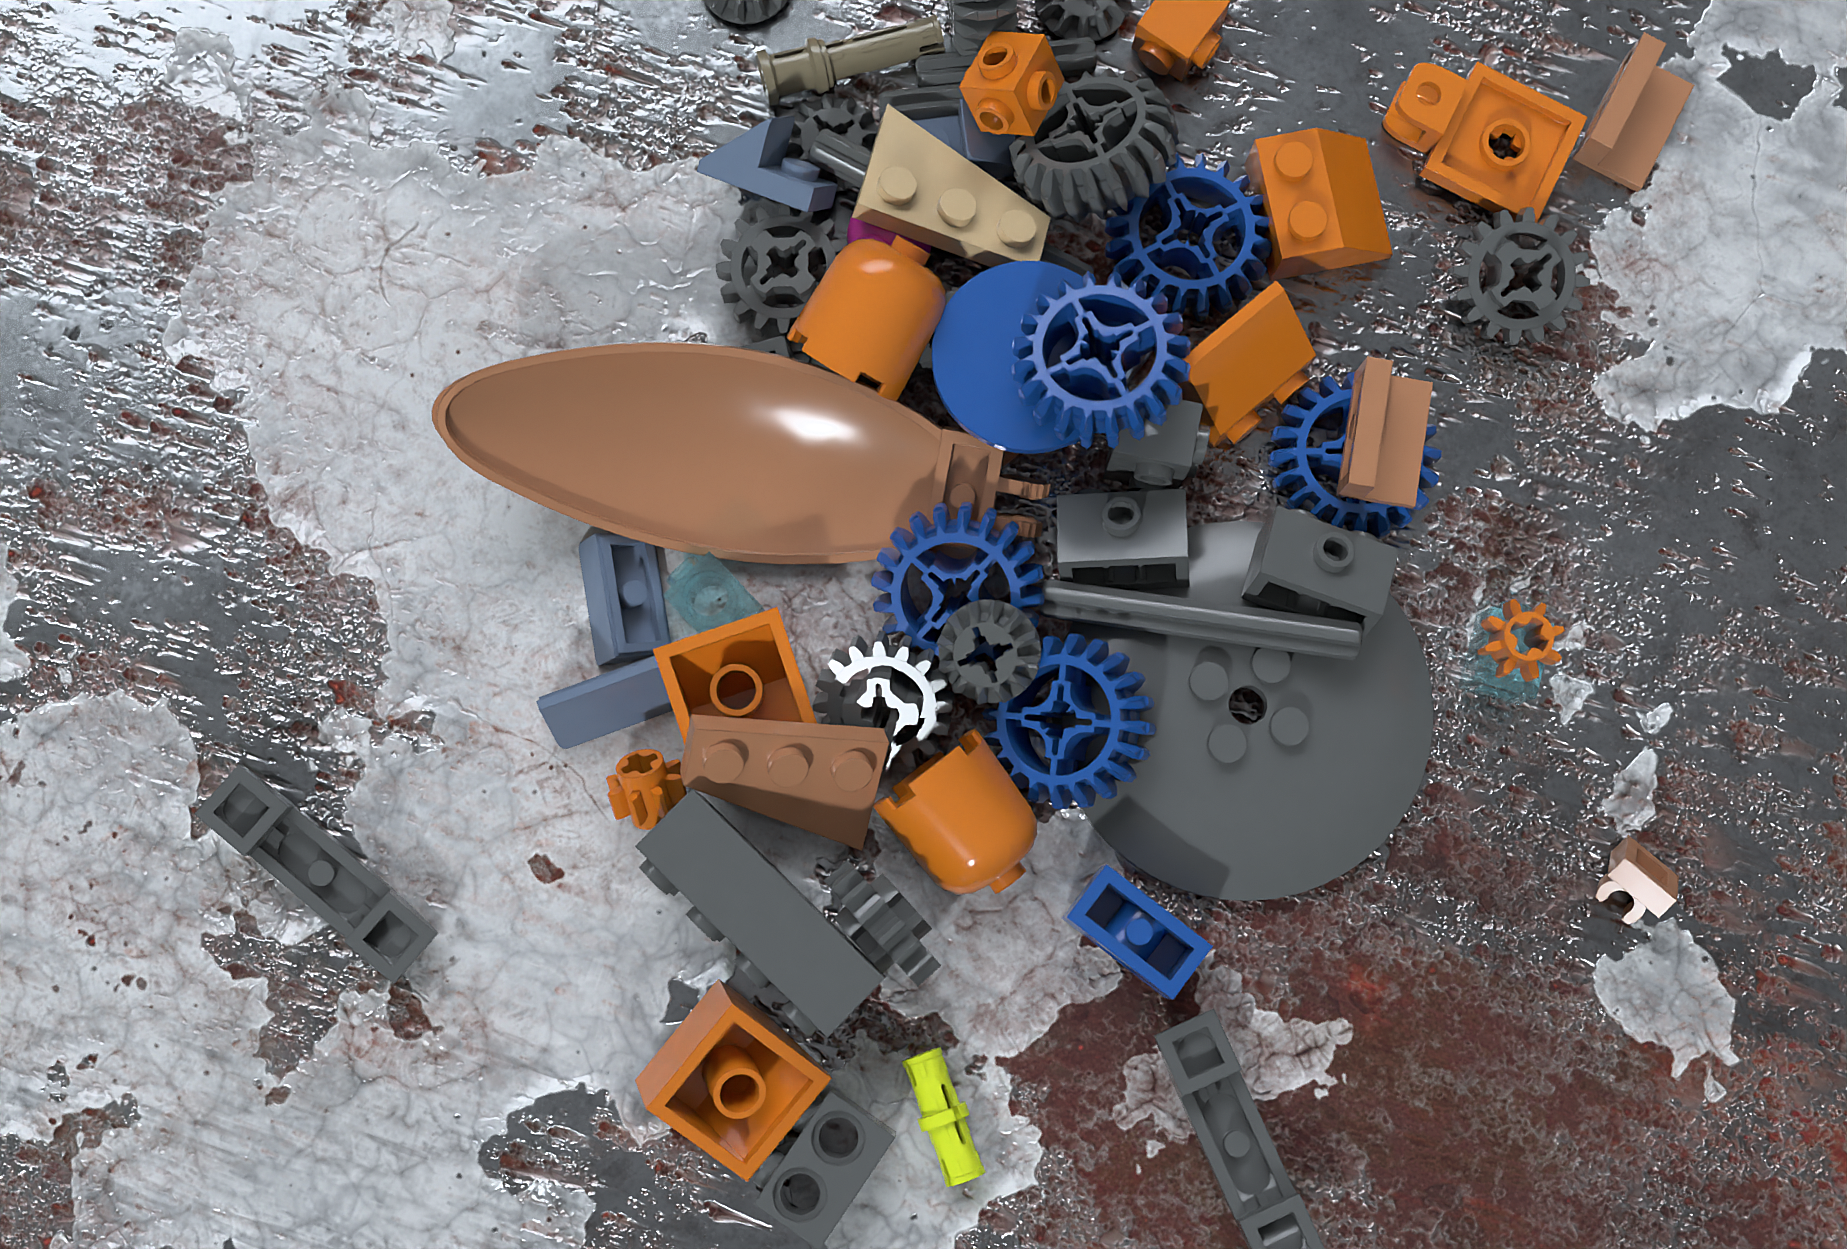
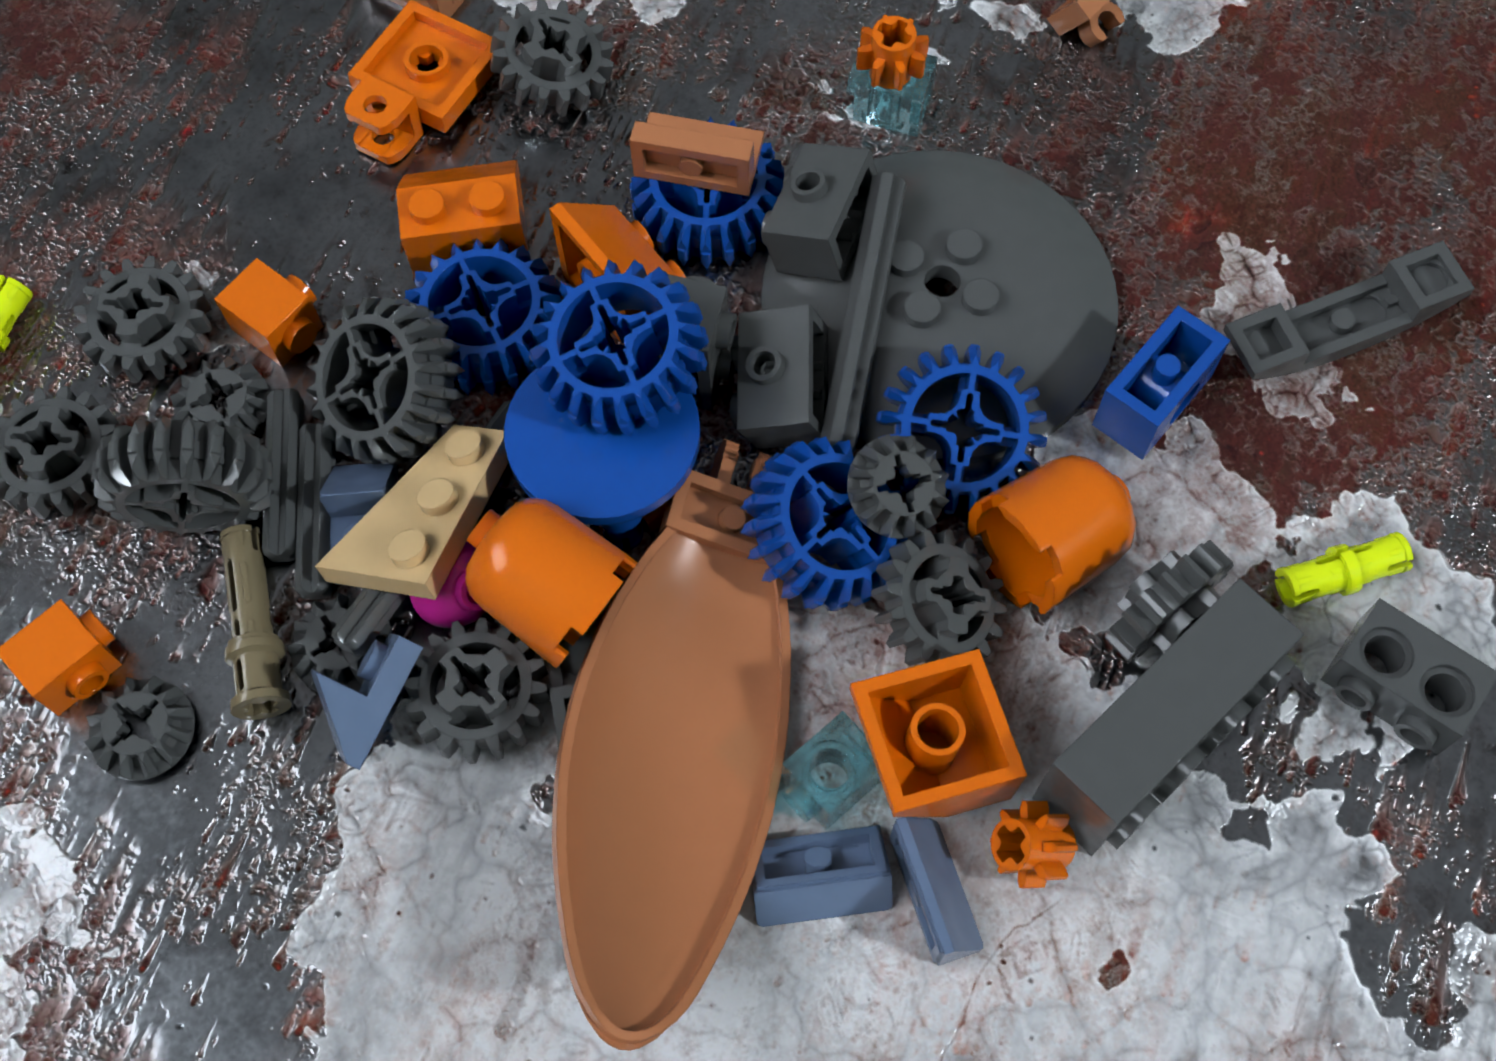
camera: 85 degrees left, 15 degrees down
orange slope [635,978,832,1182] -> none
nougat wing [680,715,889,851] -> none
orange brick [959,31,1065,136] -> none

